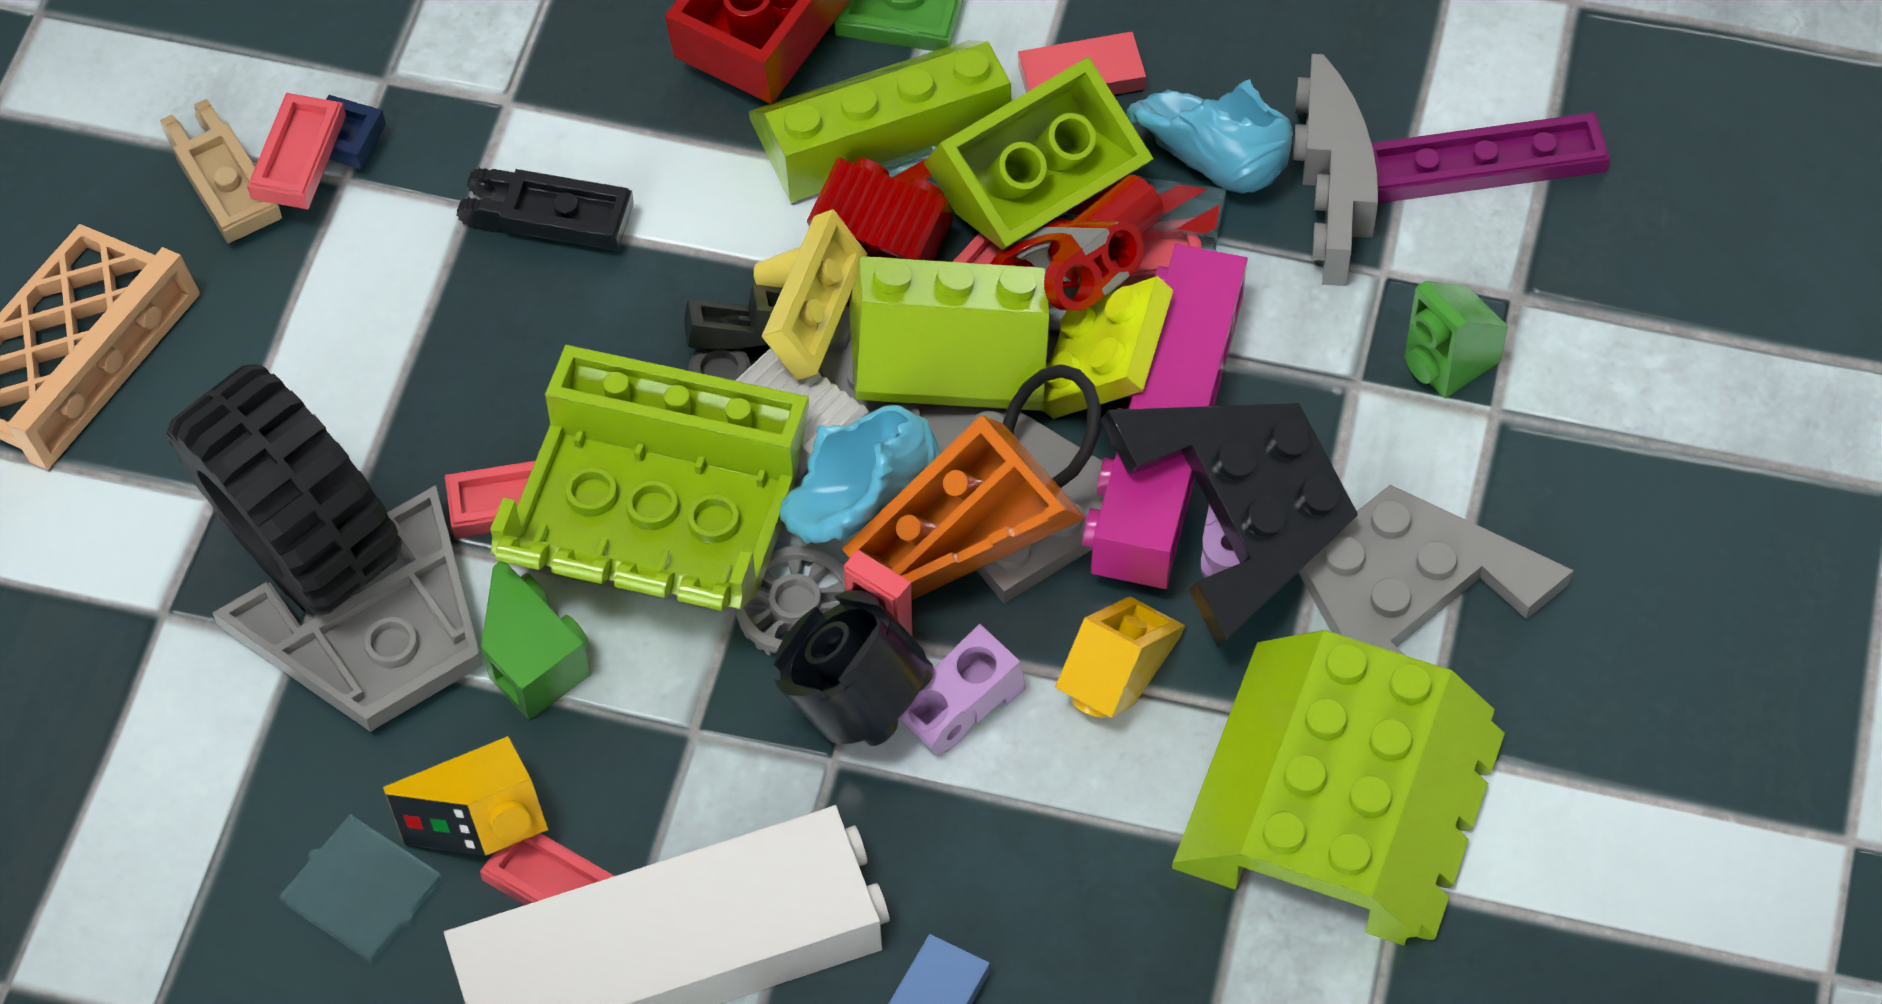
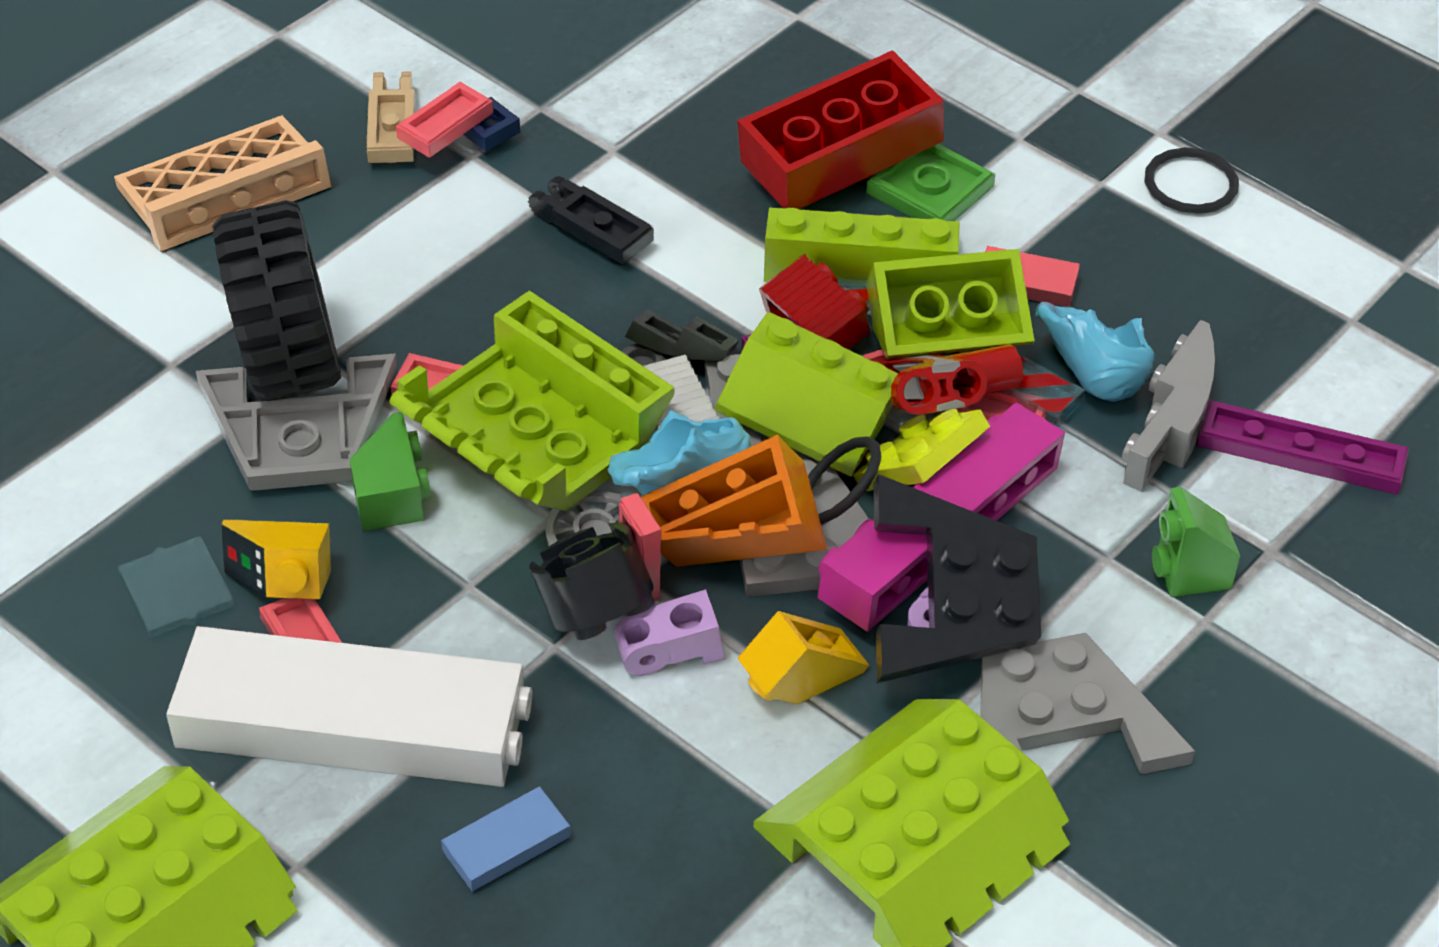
camera: 25 degrees right, 10 degrees down
light yellow piece [754,209,867,381] -> none

